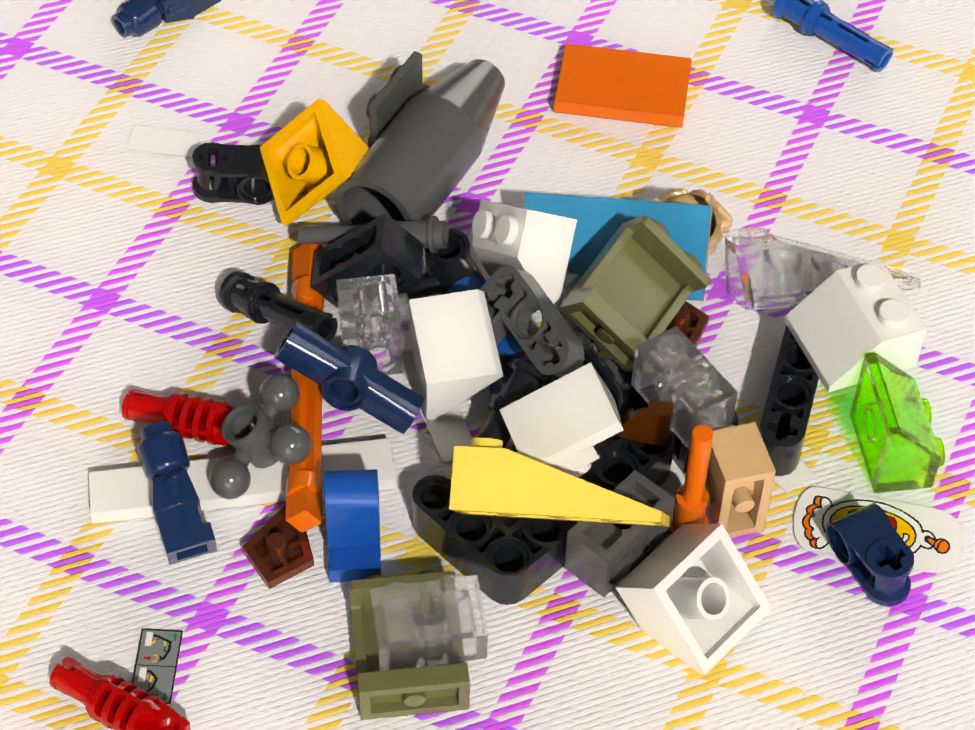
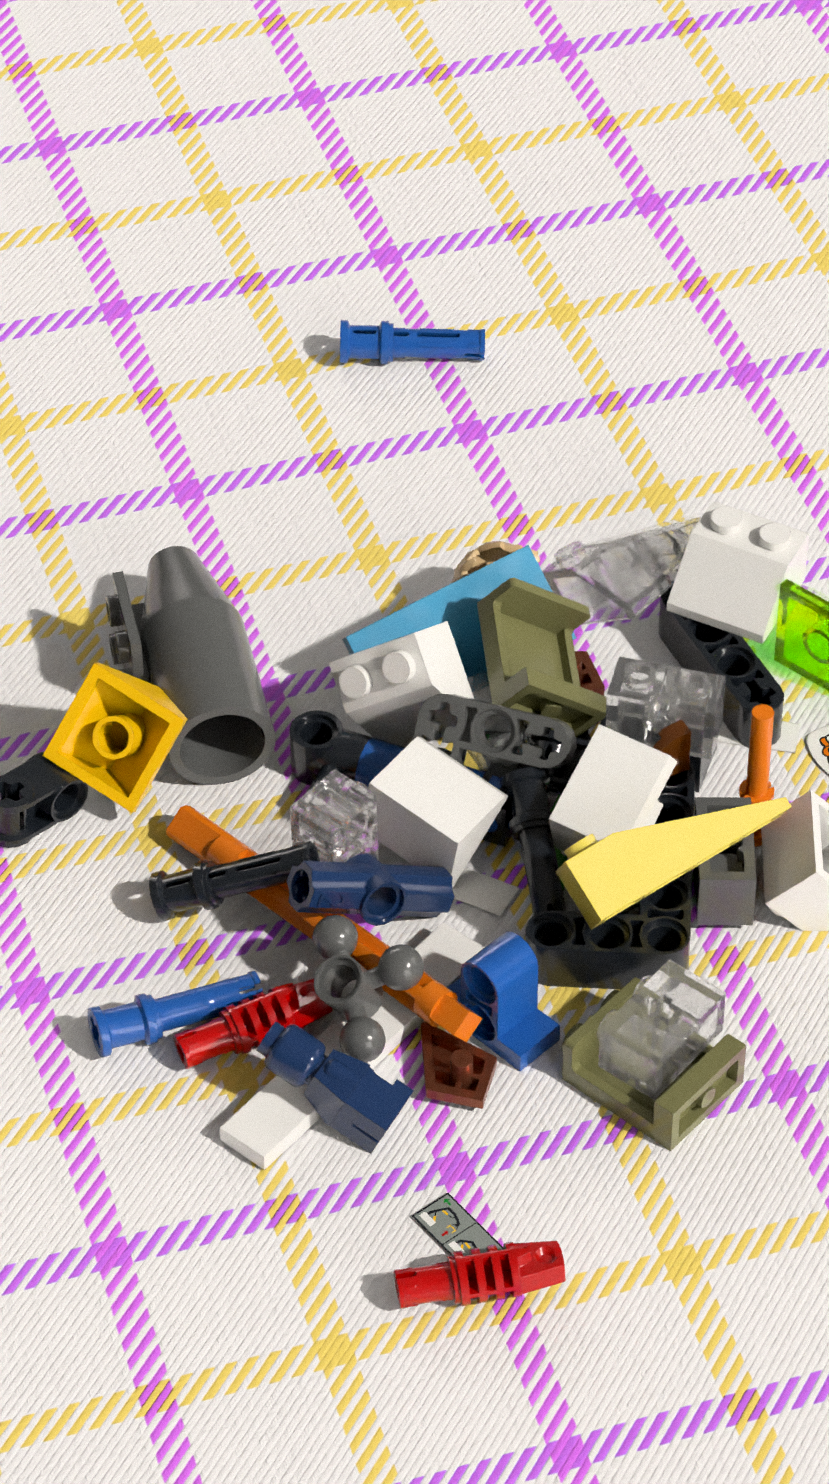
camera: 40 degrees left, 5 degrees down
dark grey pin [297,216,449,254] -> none
black brick [311,213,424,317] -> none
orange tile [554,44,692,128] -> none
tan brick [705,422,776,538] -> none
none -> blue pin [87,971,264,1058]

